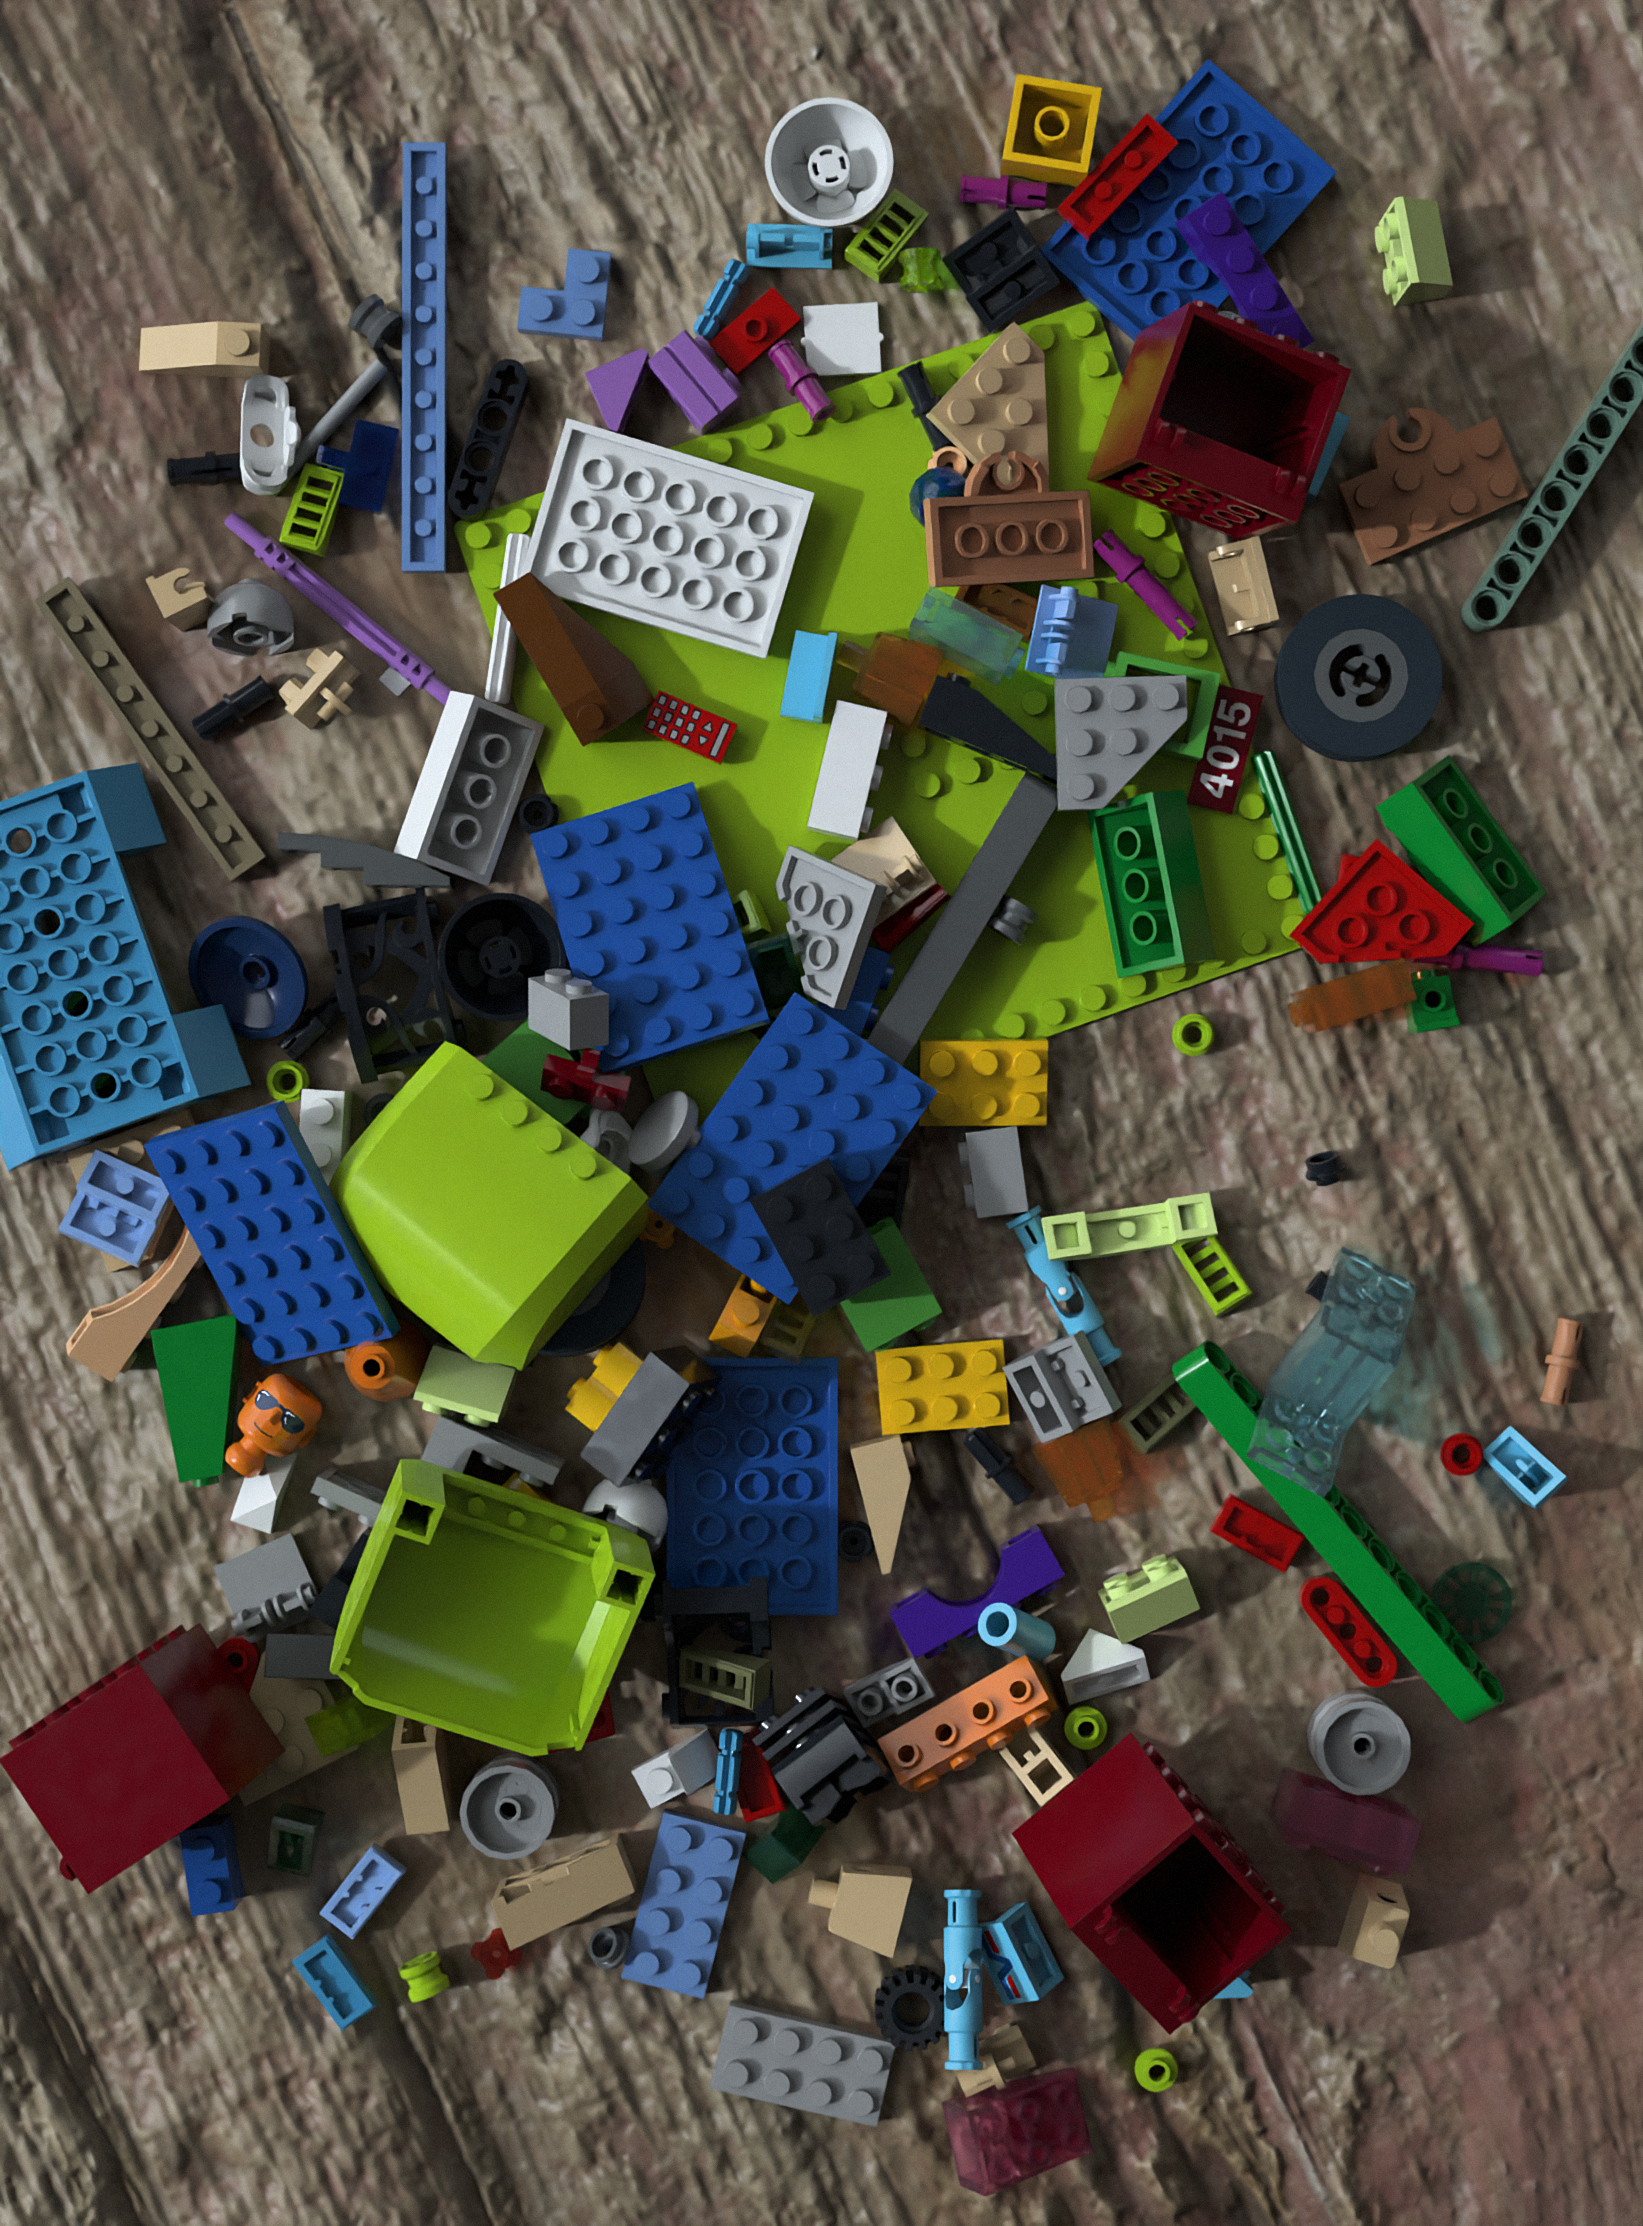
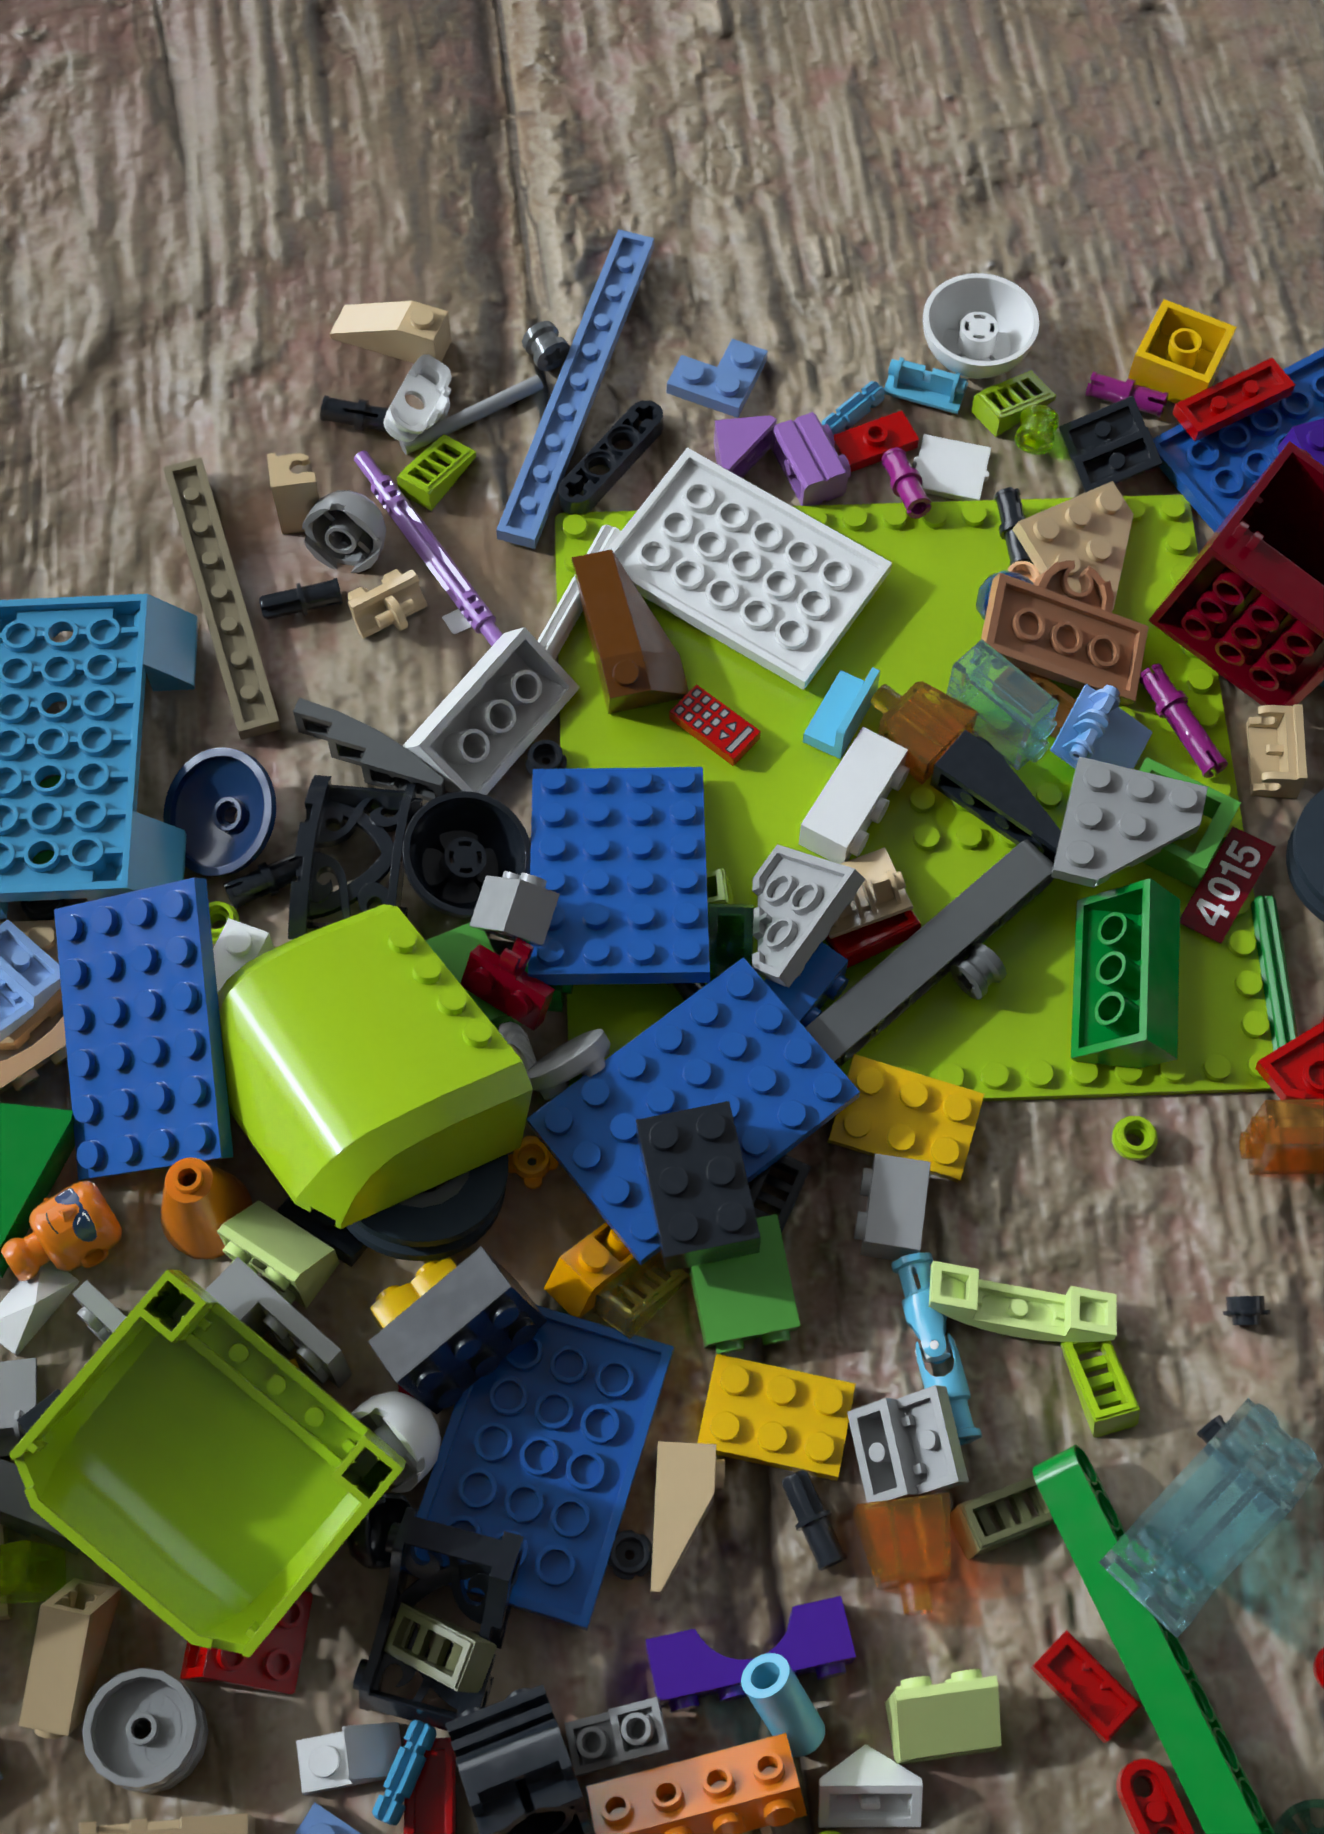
camera: 15 degrees right, 25 degrees down
clear blue plate [316,419,400,515] -> none

